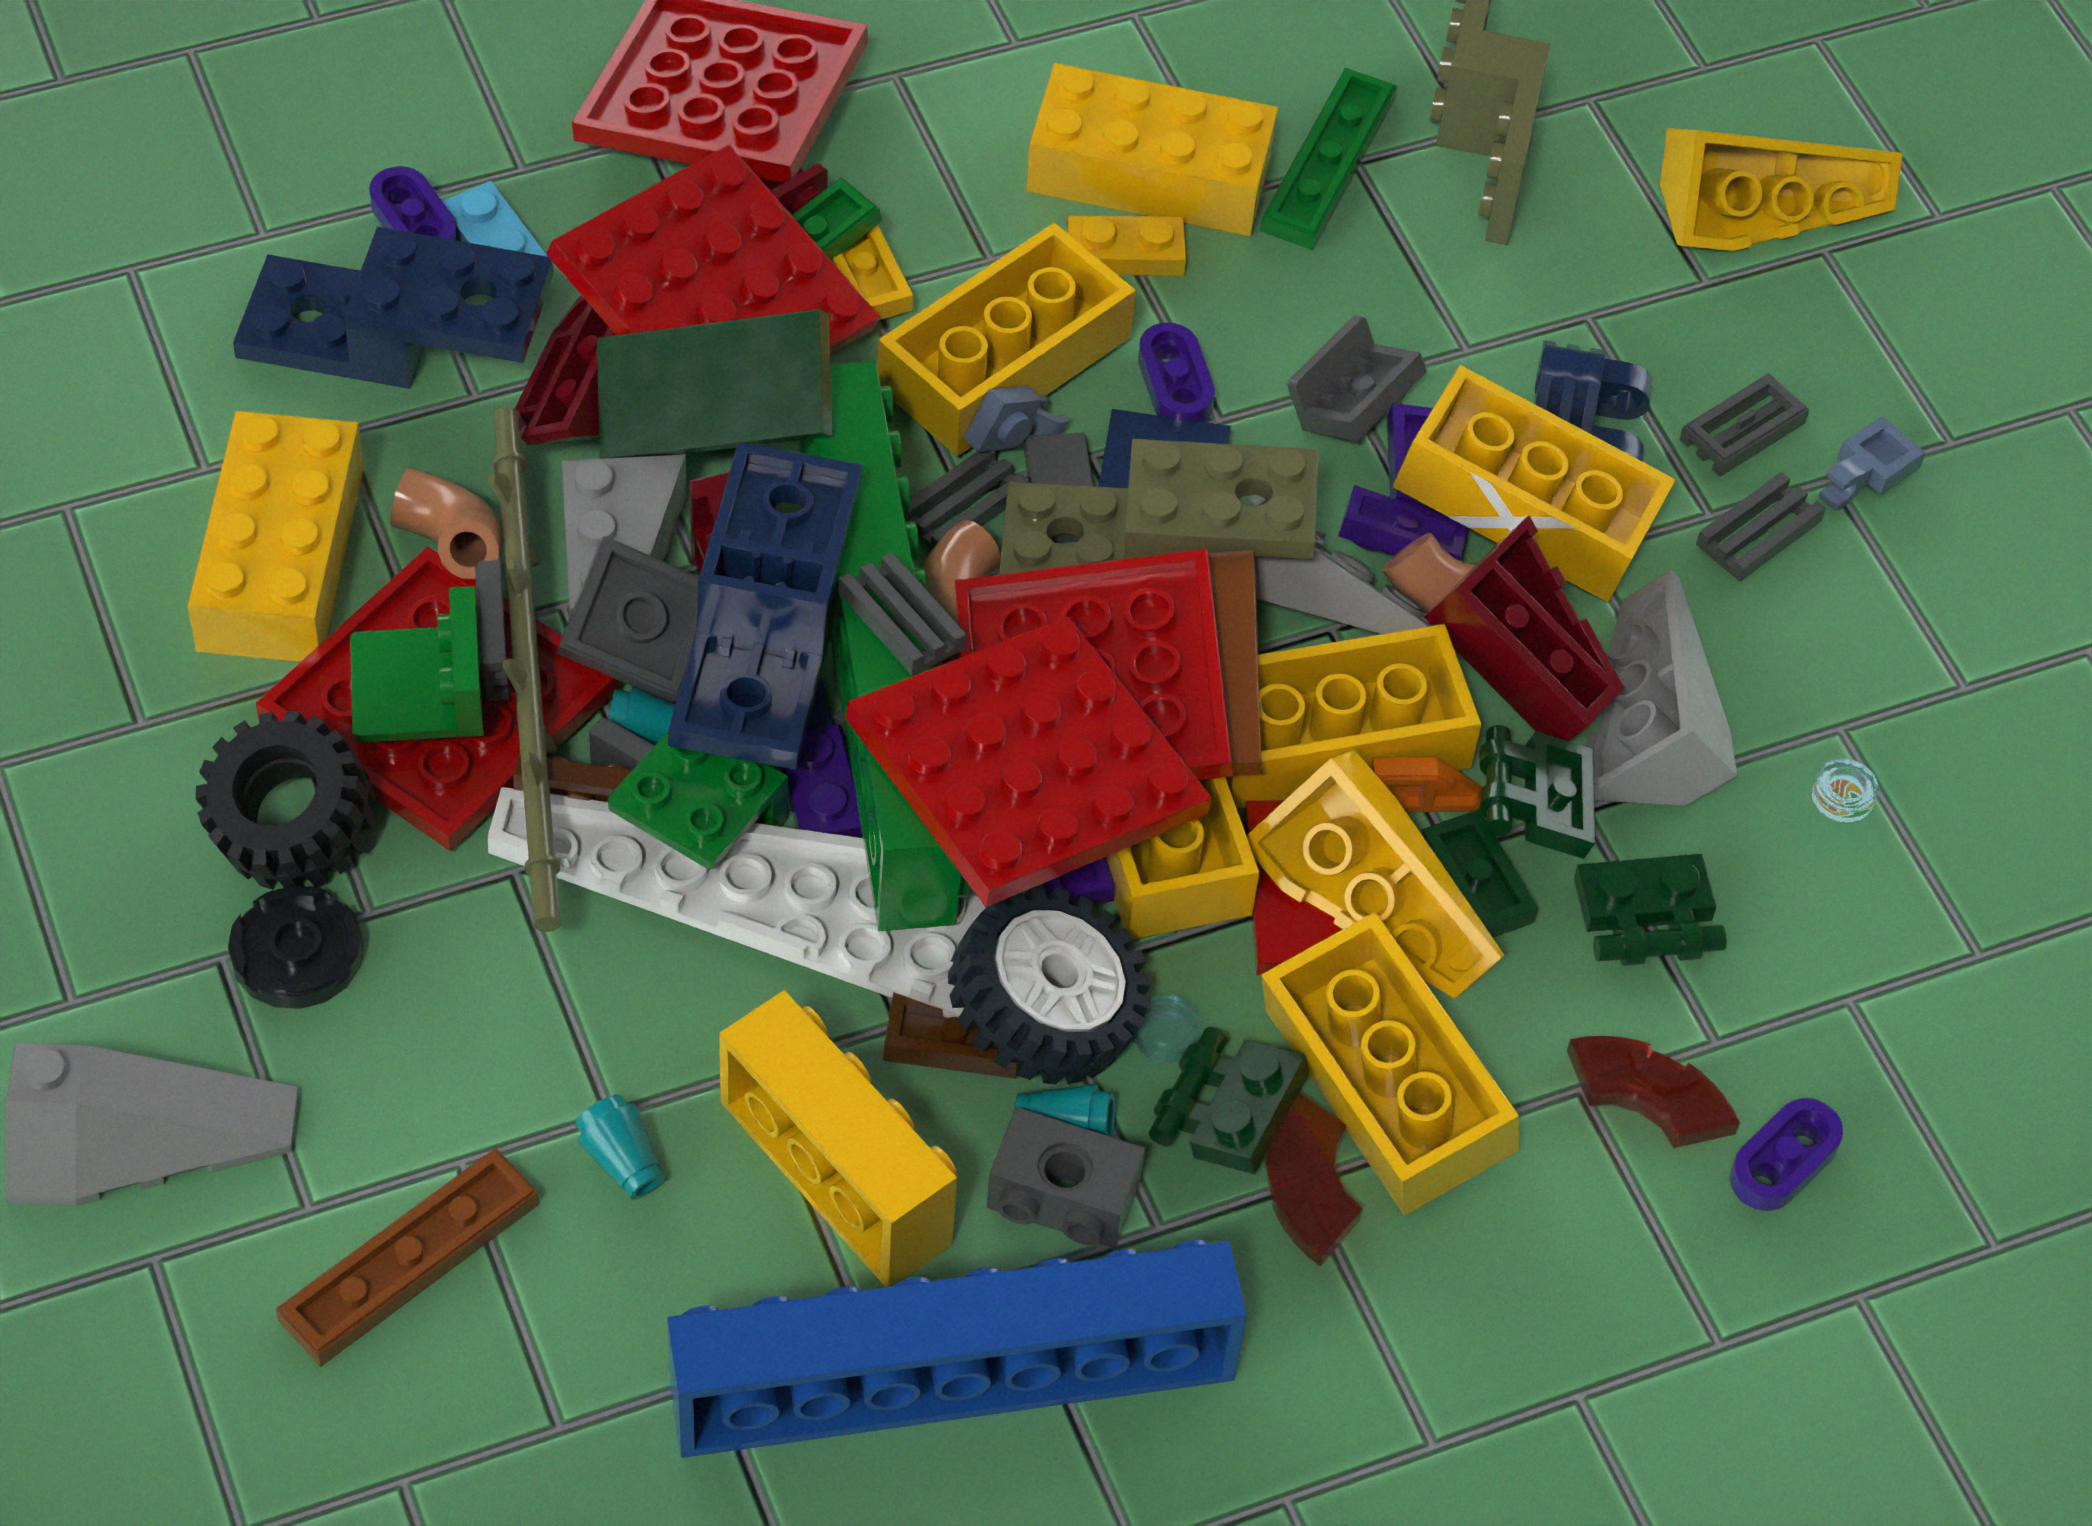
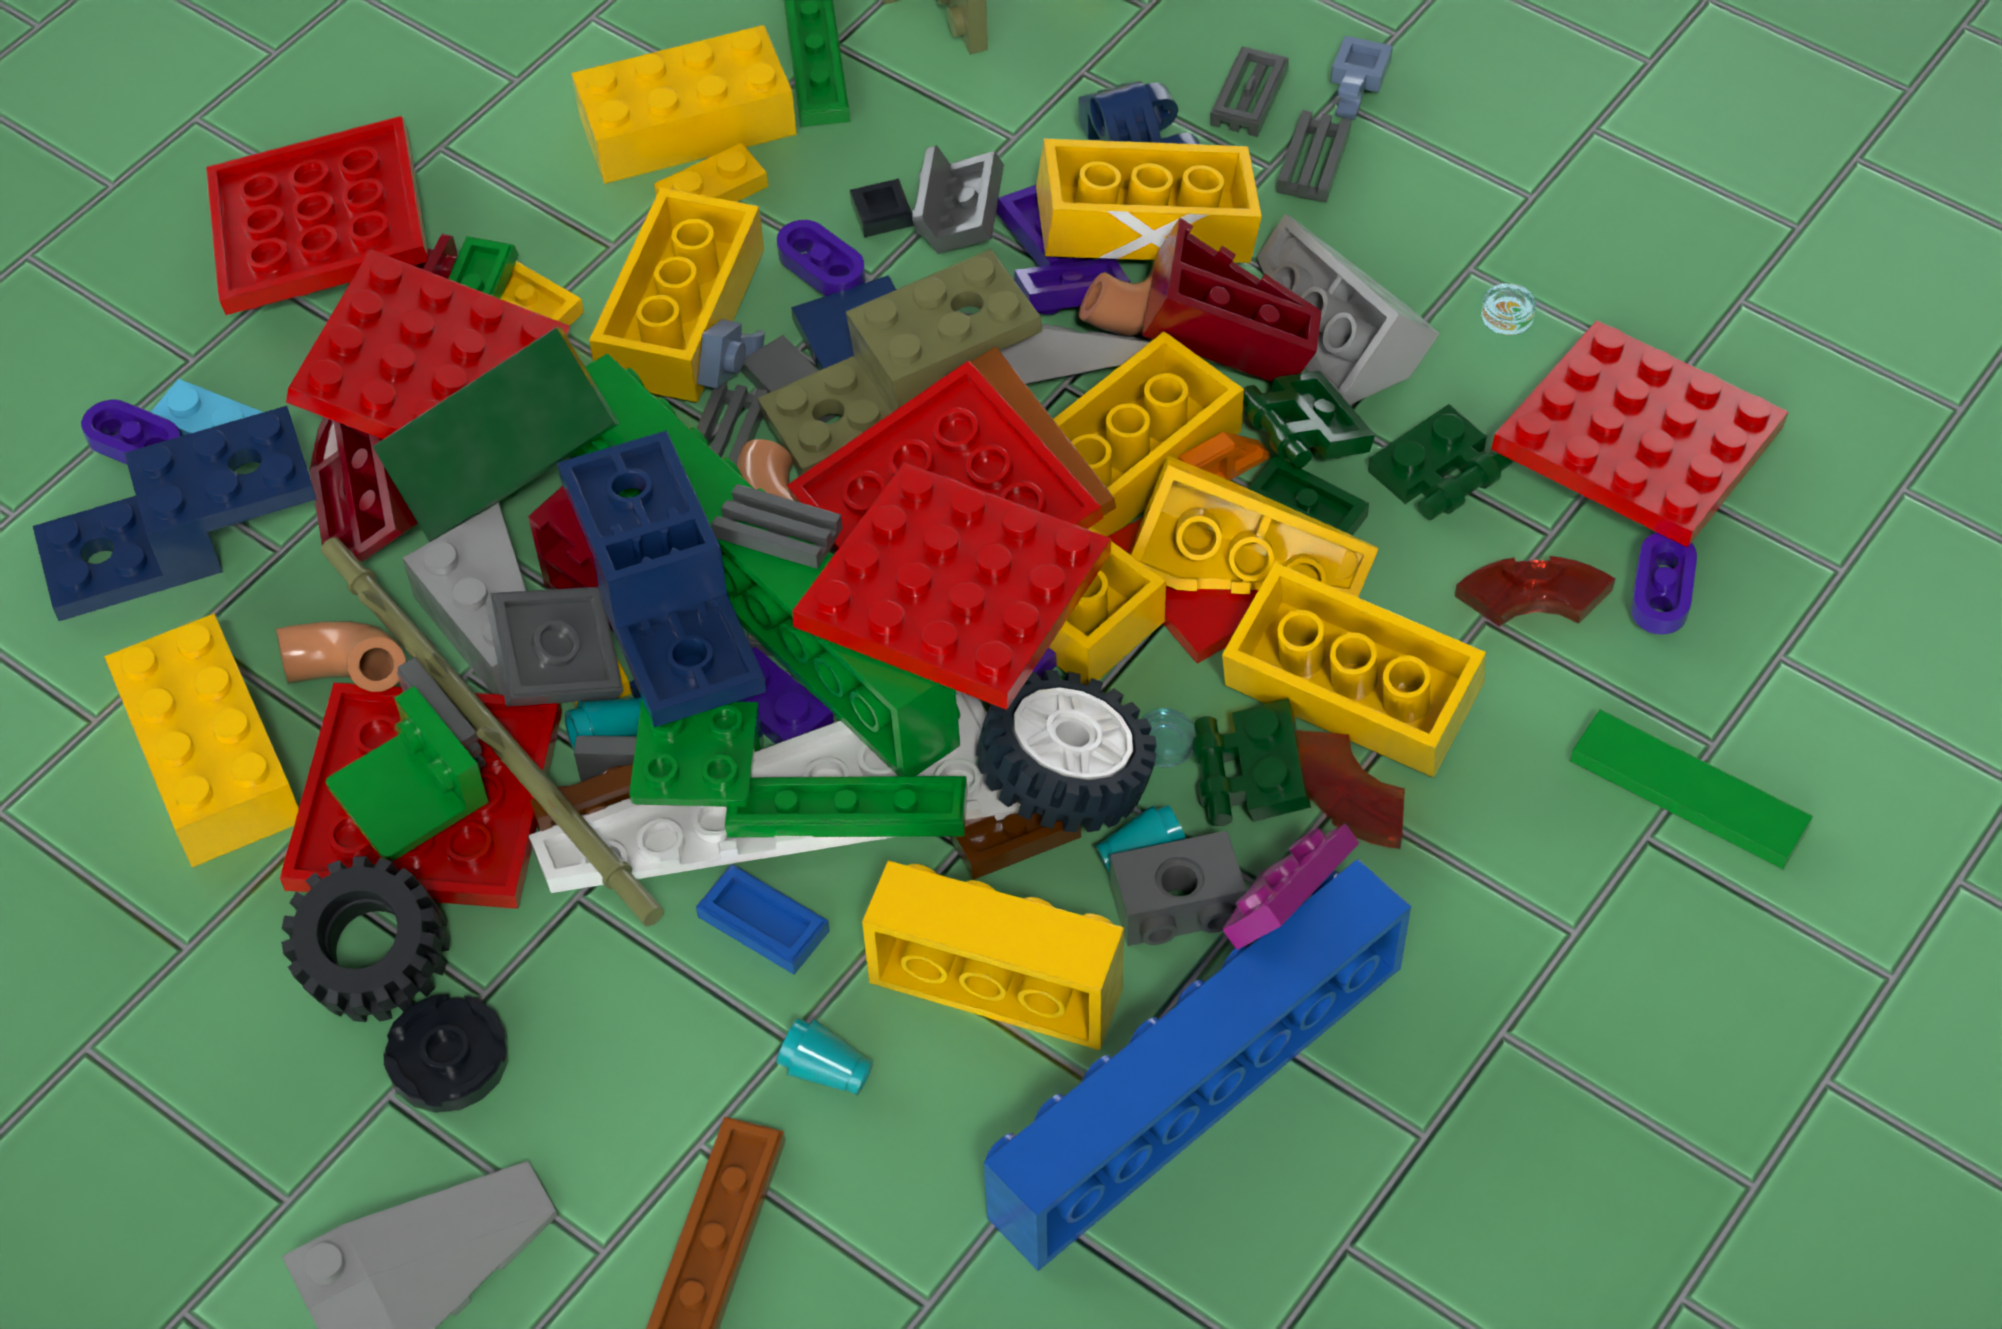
camera: 25 degrees left, 0 degrees up
none -> blue tile [696,864,830,975]
none -> green tile [725,776,968,838]
none -> black tile [850,178,913,238]
none -> magenta wing [1222,823,1359,950]
none -> plate [1491,320,1788,548]
none -> green tile [1570,709,1813,869]

